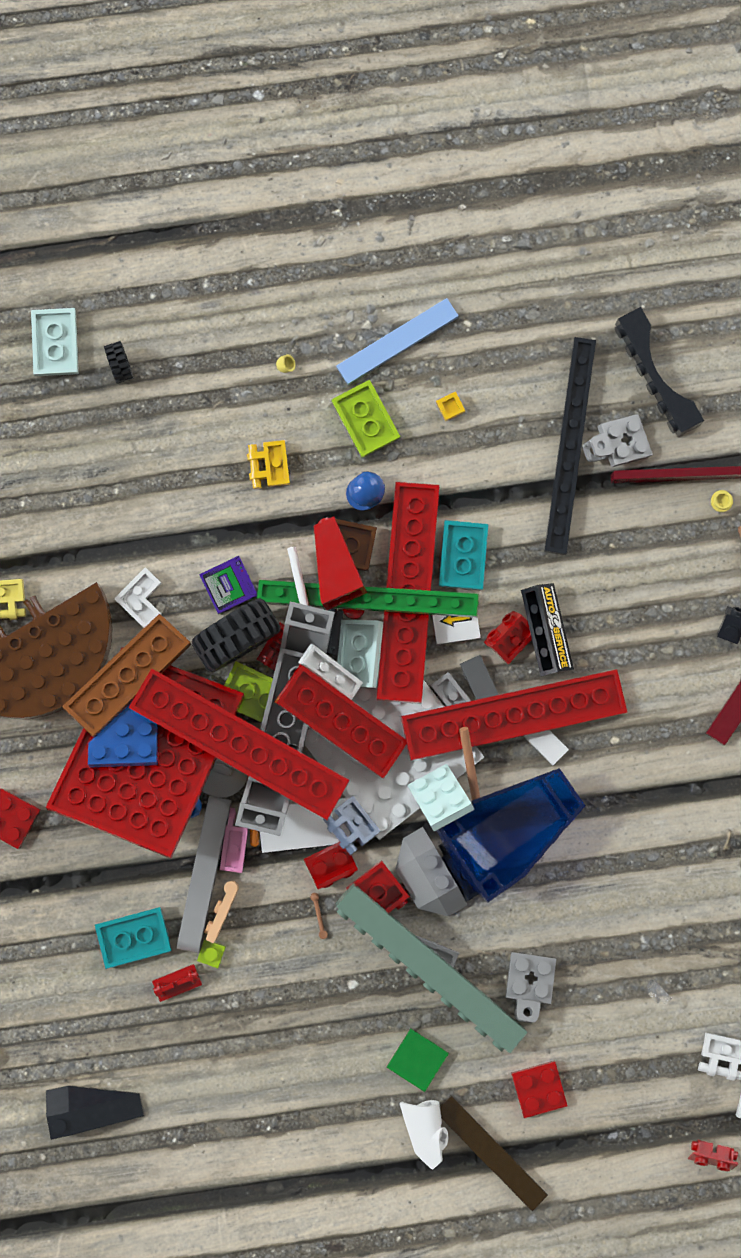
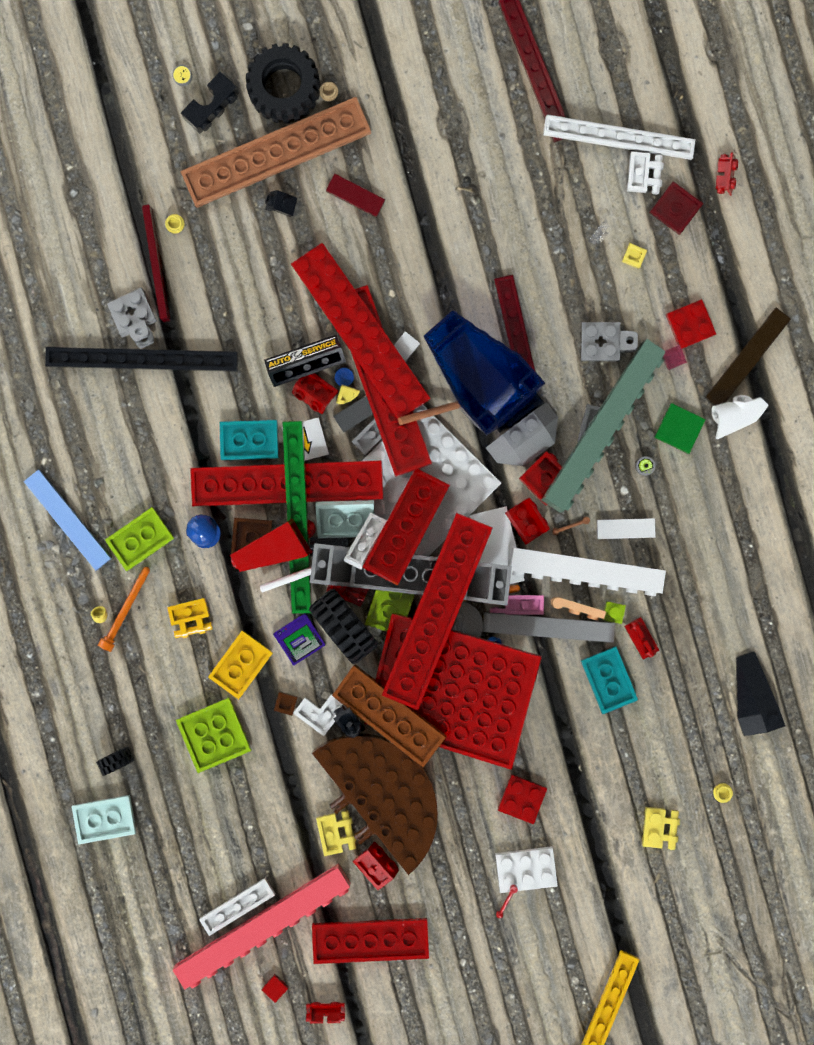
camera: 100 degrees left, 5 degrees up
blue plate [88,703,158,767] -> none
sand blue plate [323,796,381,855] -> none
light aqua plate [407,764,474,831] -> none
yellow plate [436,391,465,422] -> none
black arch [615,307,704,437] -> none
none -> orange piece [98,566,150,652]
none -> lime plate [176,697,252,773]
none -> yellow plate [208,630,273,700]
none -> reddish brown plate [274,691,298,716]
none -> red plate [291,243,431,420]
none -> black hips [333,705,365,738]
none -> blue piece [335,368,354,386]
none -> light yellow tile [336,384,360,404]
none -> dark red tile [494,275,539,391]
none -> white brick [509,548,666,596]
none -> white tile [597,518,656,539]
none -> light yellow tile [622,243,647,269]
none -> tile [635,456,655,476]
none -> dark red tile [649,181,703,235]
none -> clear pink plate [663,345,687,370]

